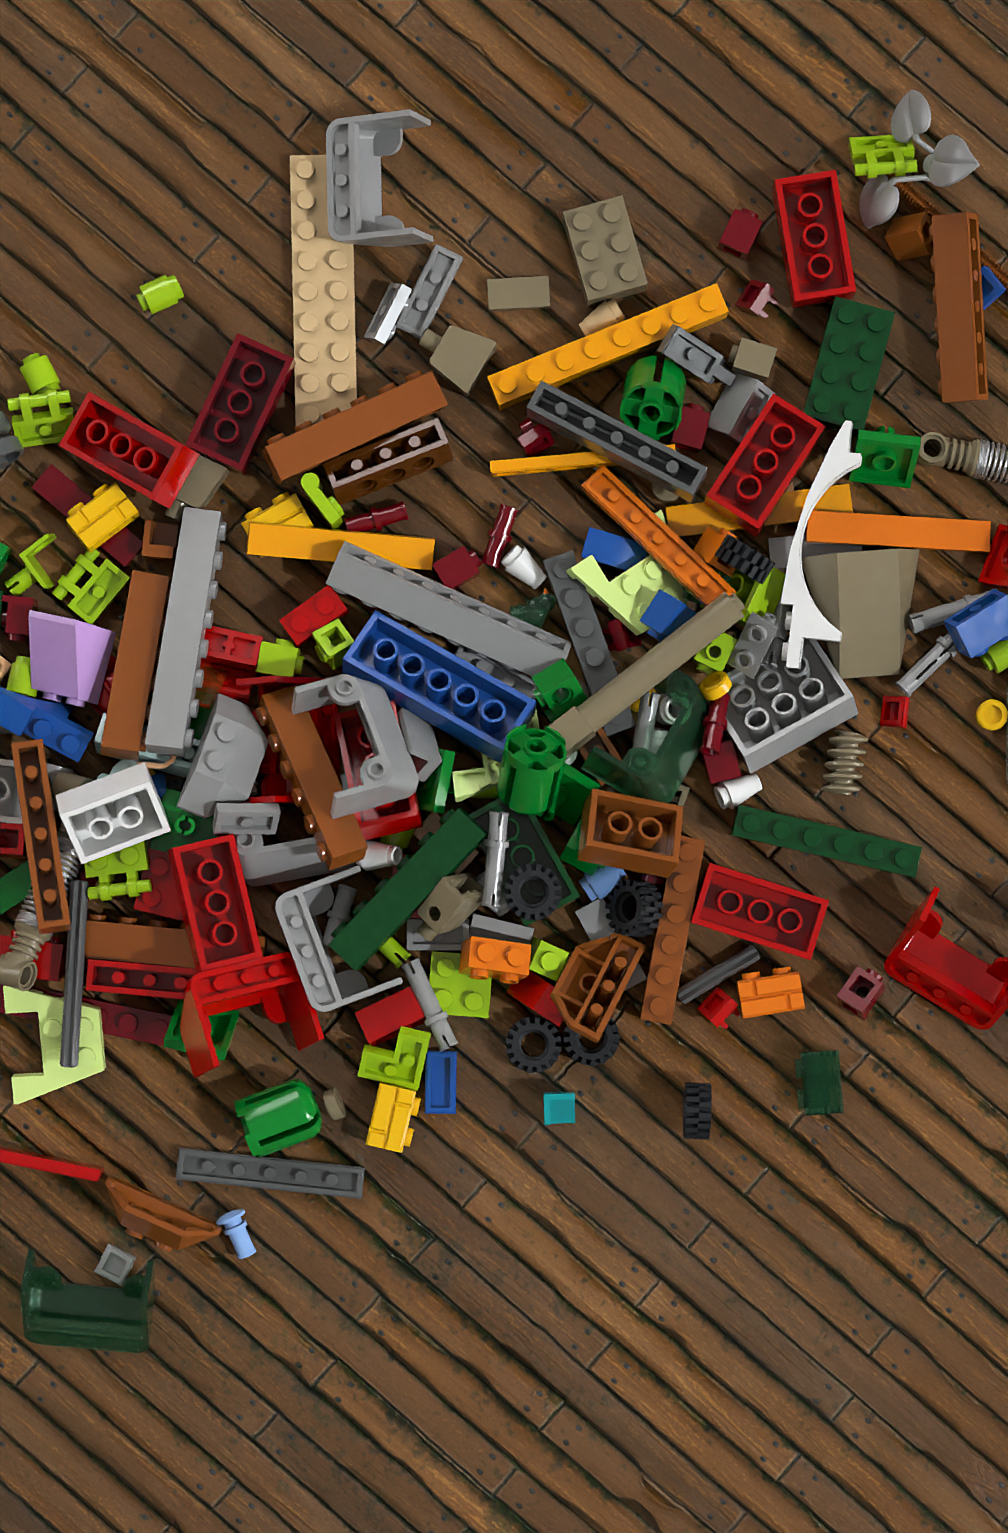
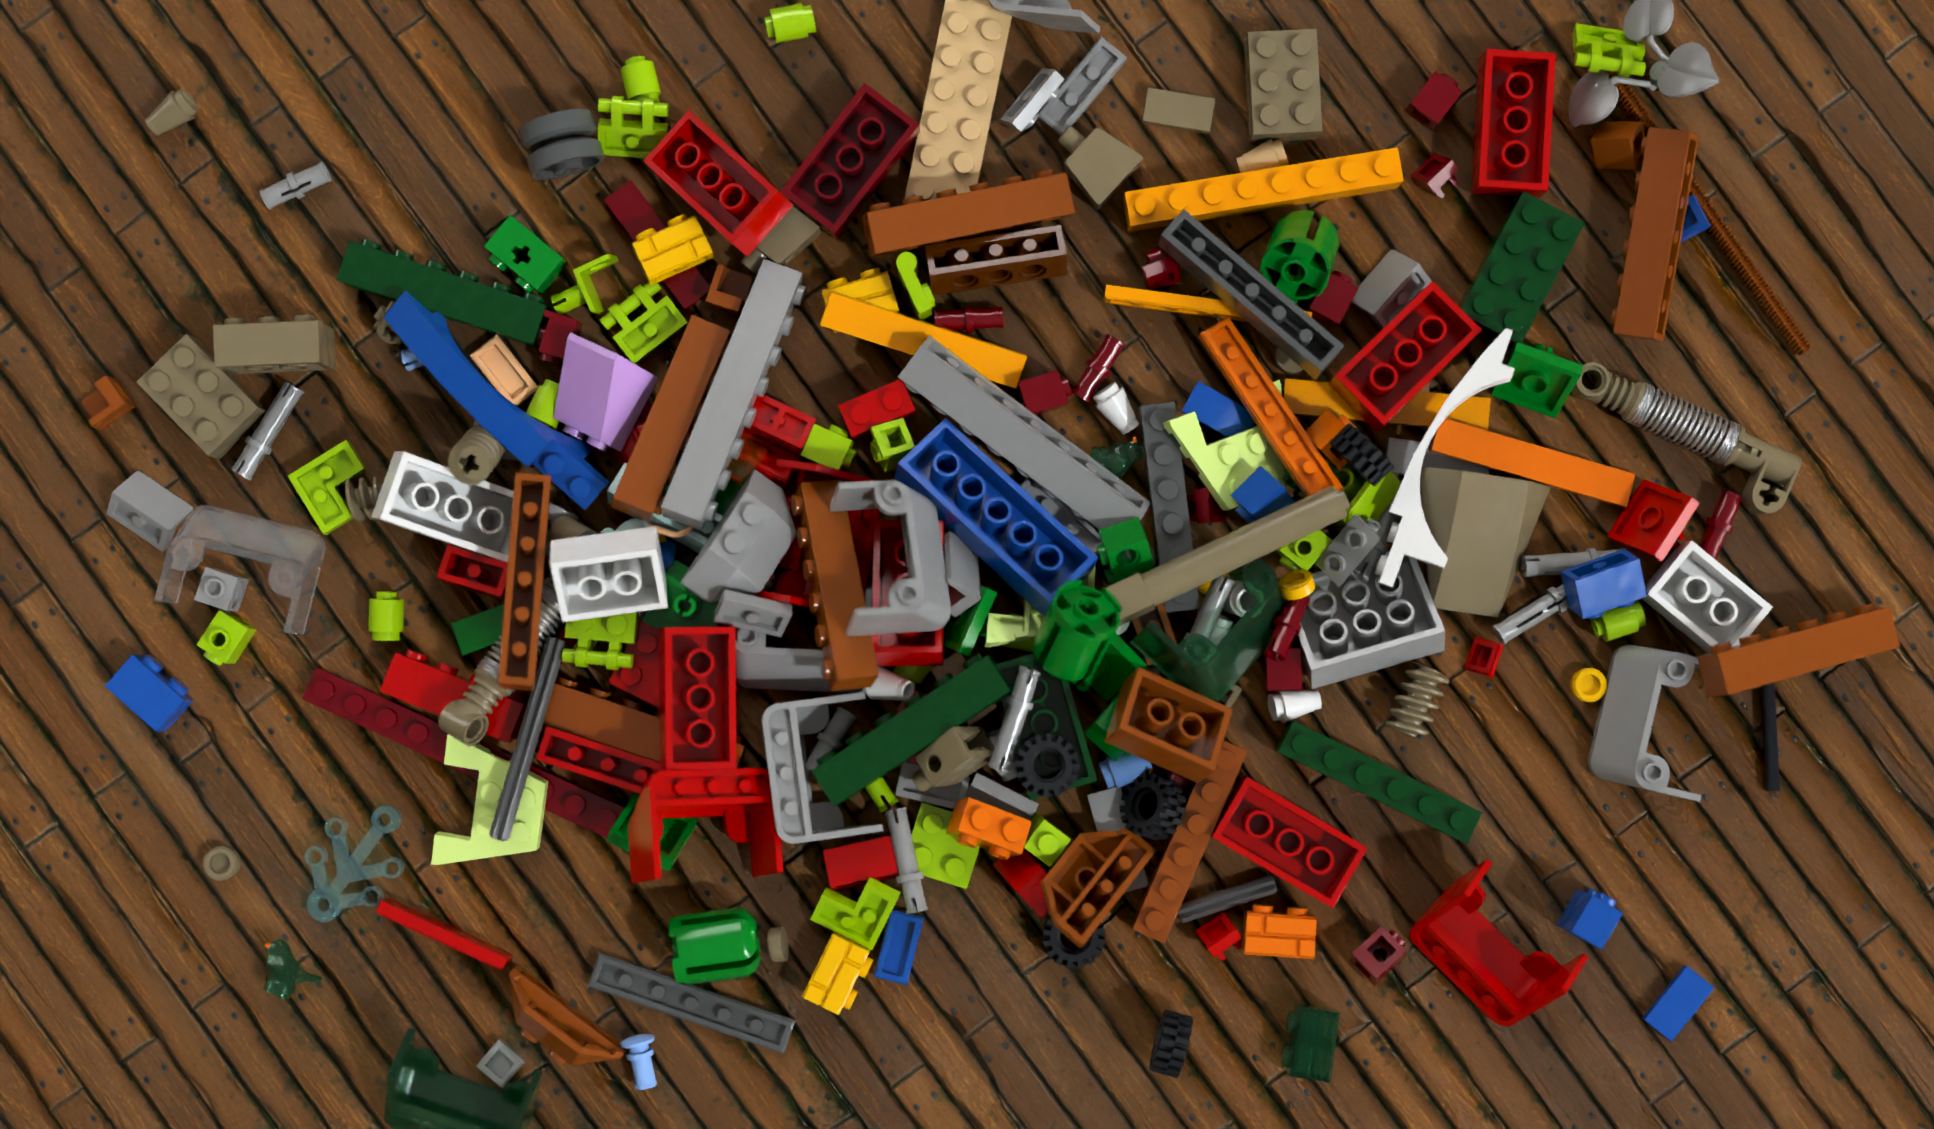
camera: 15 degrees right, 0 degrees up
black tyre [505,1016,561,1073] -> none
teal panel [543,1091,575,1125] -> none
hinge [657,324,736,386] -> none
dark tan brick [727,337,777,383] -> none

